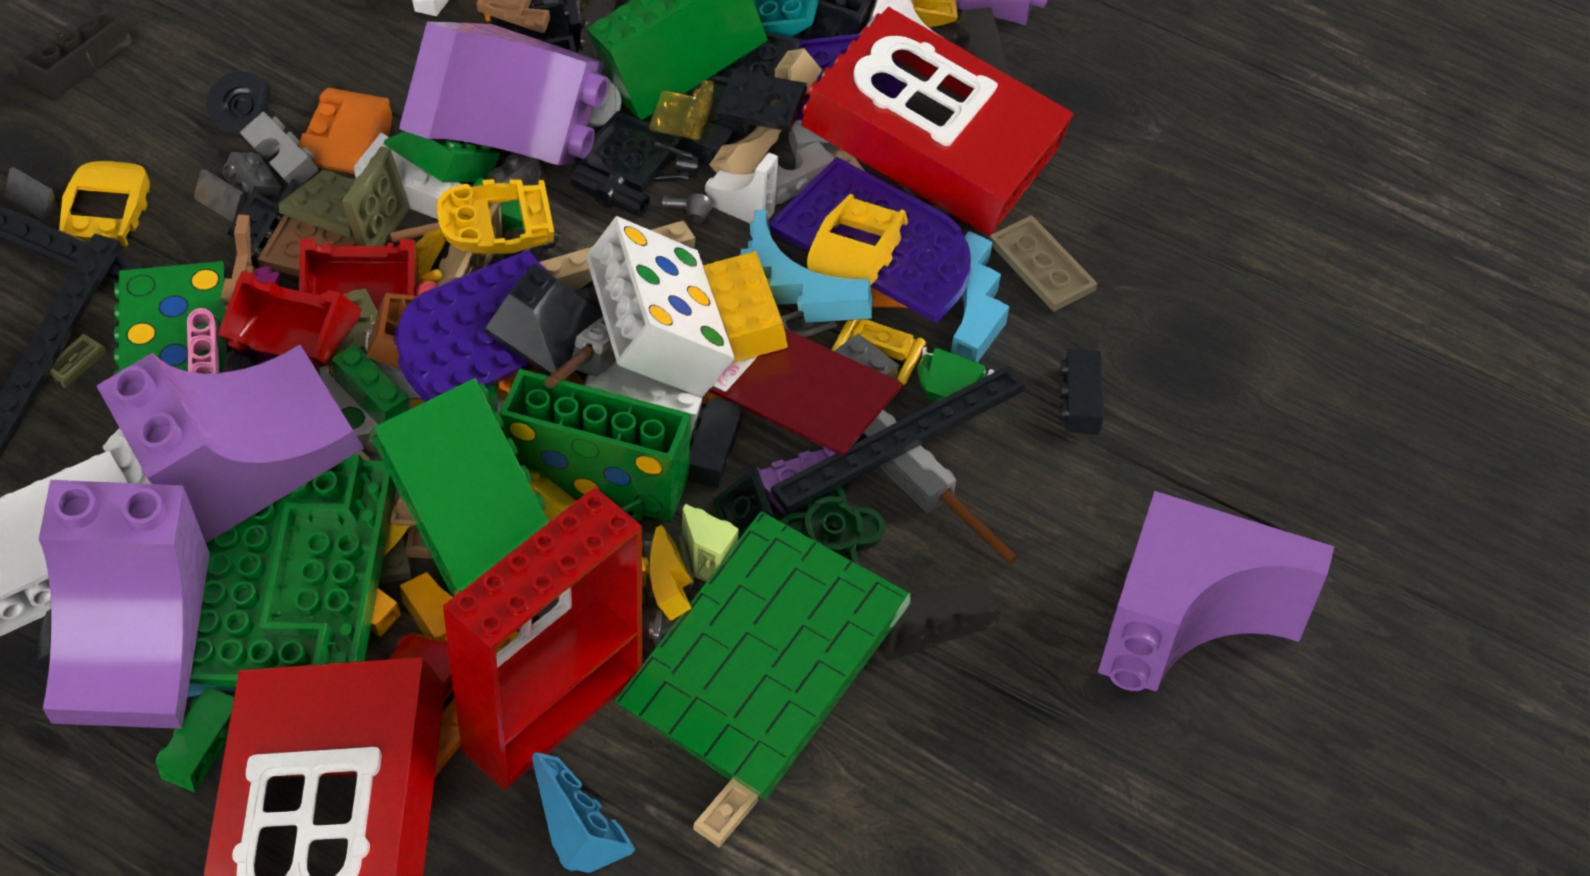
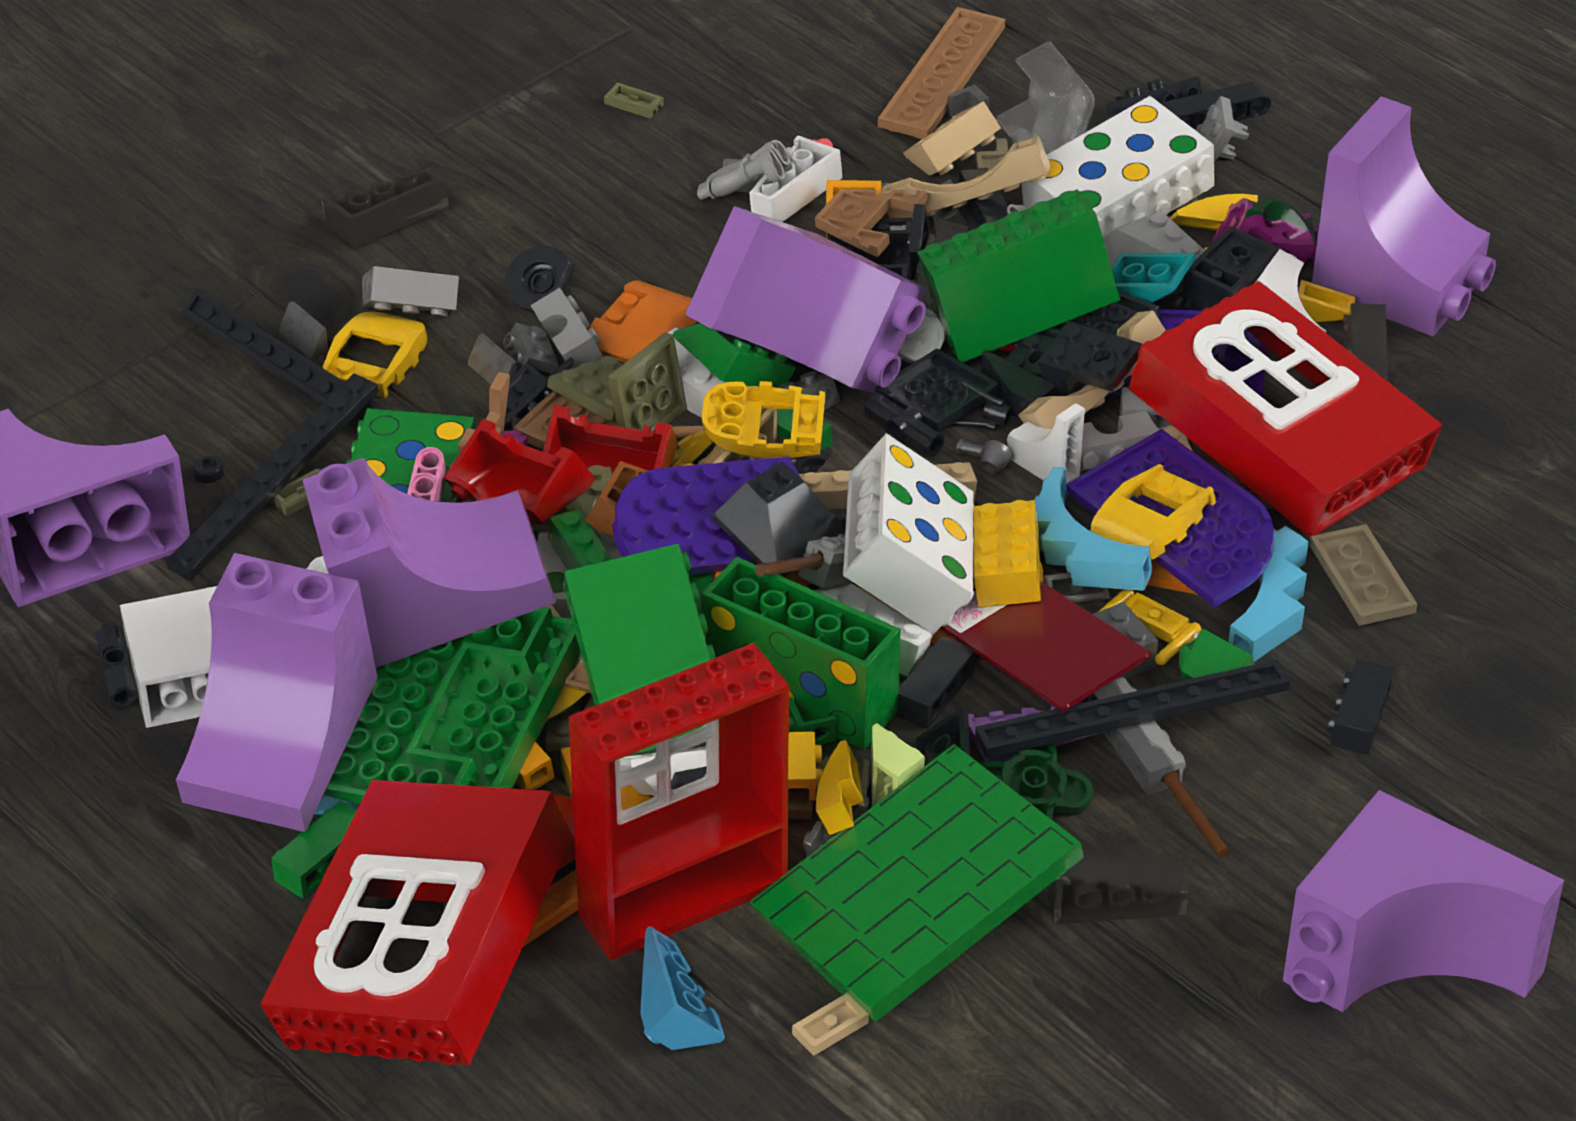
camera: 20 degrees right, 10 degrees down
clear yellow bracket [650,80,713,140] -> none
none -> light grey wedge [362,266,459,317]

